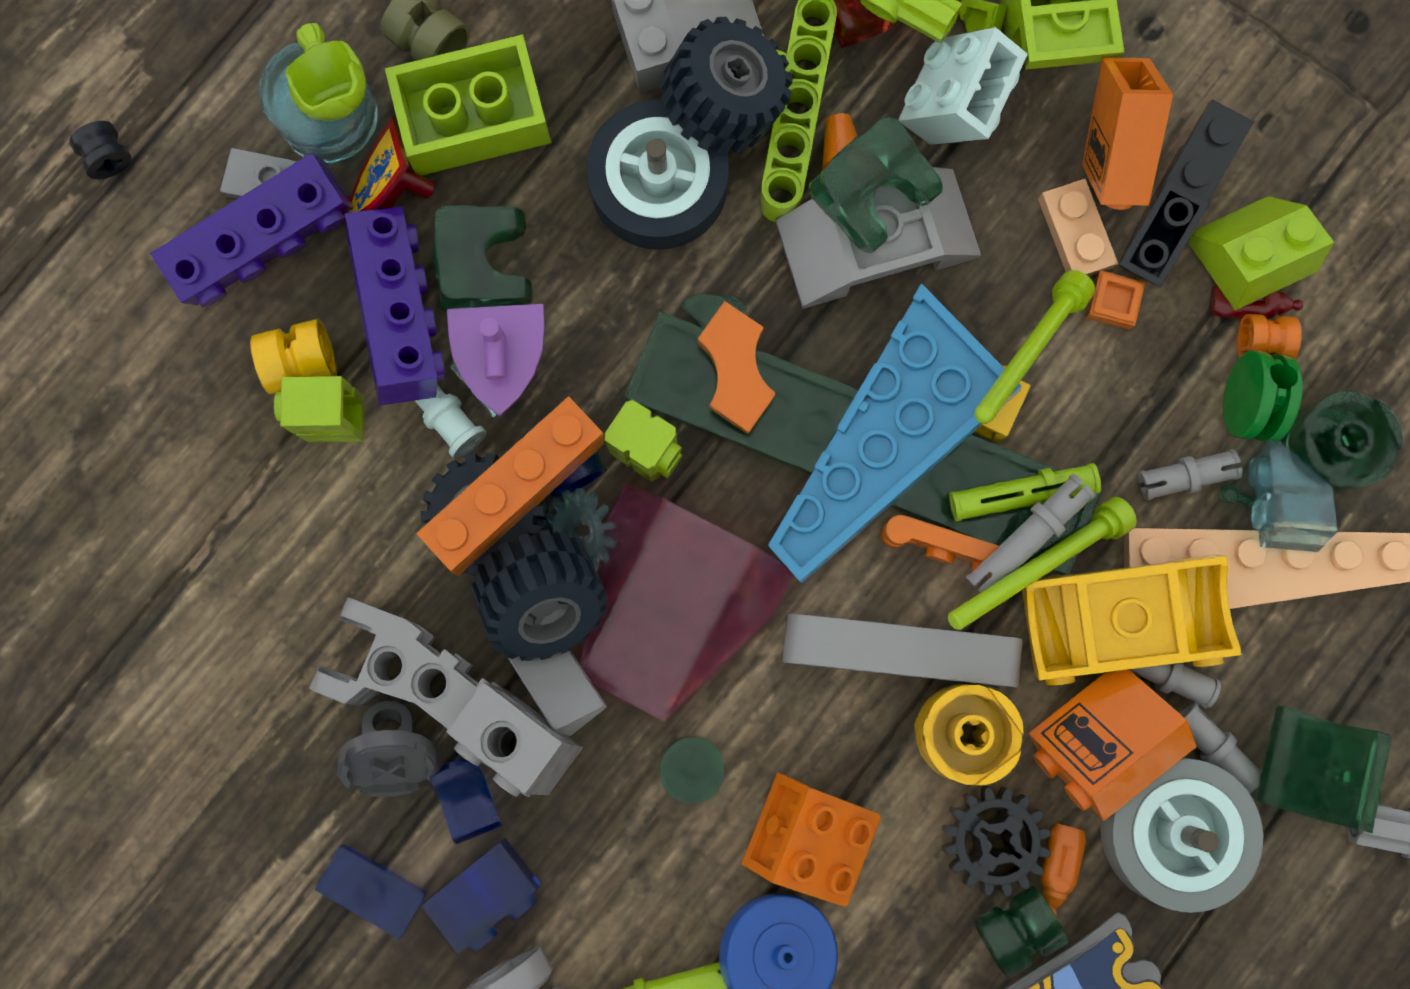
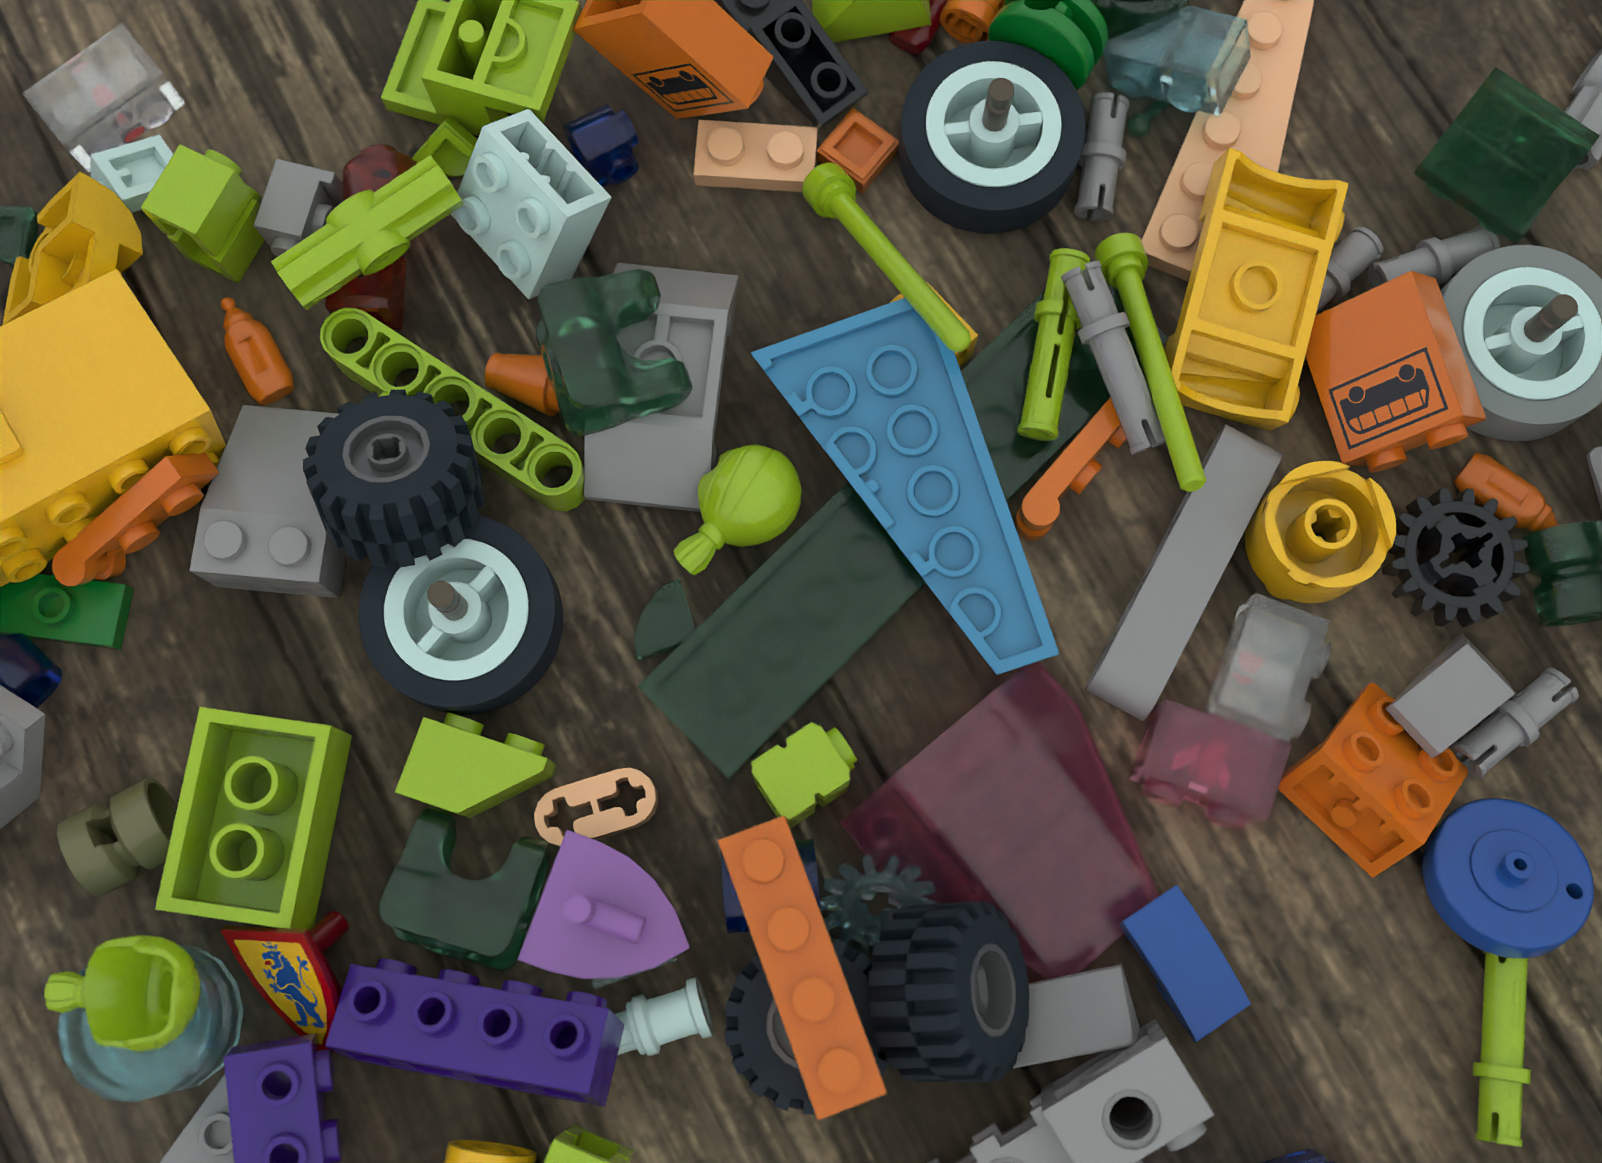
camera: 65 degrees left, 5 degrees down
clear green wheel [660,735,725,804] -> none
orange tile [697,301,776,434] -> none
none -> lime slope [395,712,557,818]
none -> light nougat beam [534,767,658,846]
none -> clear blue plate [563,104,639,187]
none -> lime hair [673,444,802,575]
none -> wheel [898,41,1086,234]
none -> blue slope [1119,885,1251,1043]
none -> clear pink brick [1128,698,1292,830]
none -> clear brick [1199,593,1331,750]
none -> light grey slope [1386,634,1515,758]
none -> light grey pin [1450,667,1579,779]

